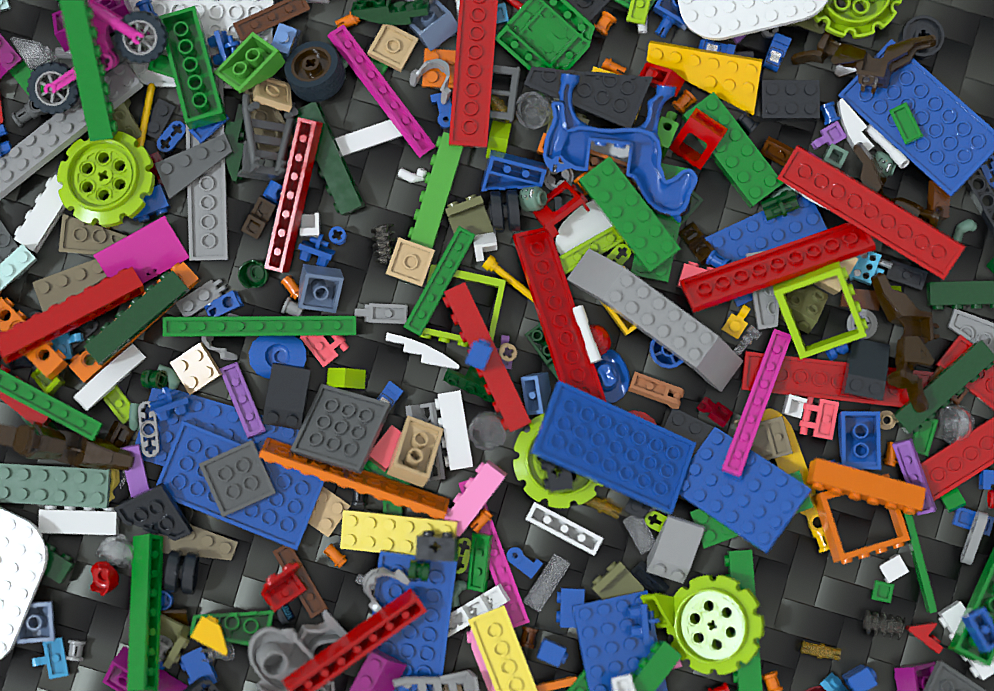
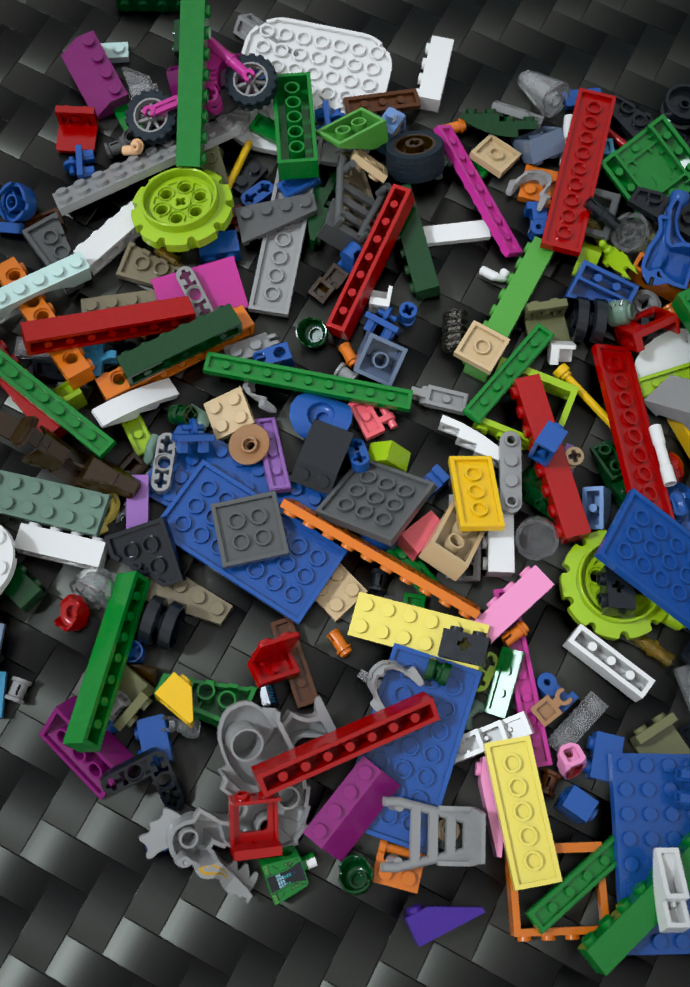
camera: 10 degrees right, 15 degrees down
none -> light nougat arm [122,138,144,156]
none -> light grey beam [176,266,214,317]
none -> medium nougat dish [229,424,270,465]
none -> blue beam [347,438,370,473]
none -> yellow plate [448,456,505,532]
none -> light grey plate [499,431,522,515]
none -> medium nougat plate [530,688,573,727]
none -> bright pink rock [557,742,586,780]
none -> black pin [583,196,622,231]
none -> lime piece [599,240,638,280]

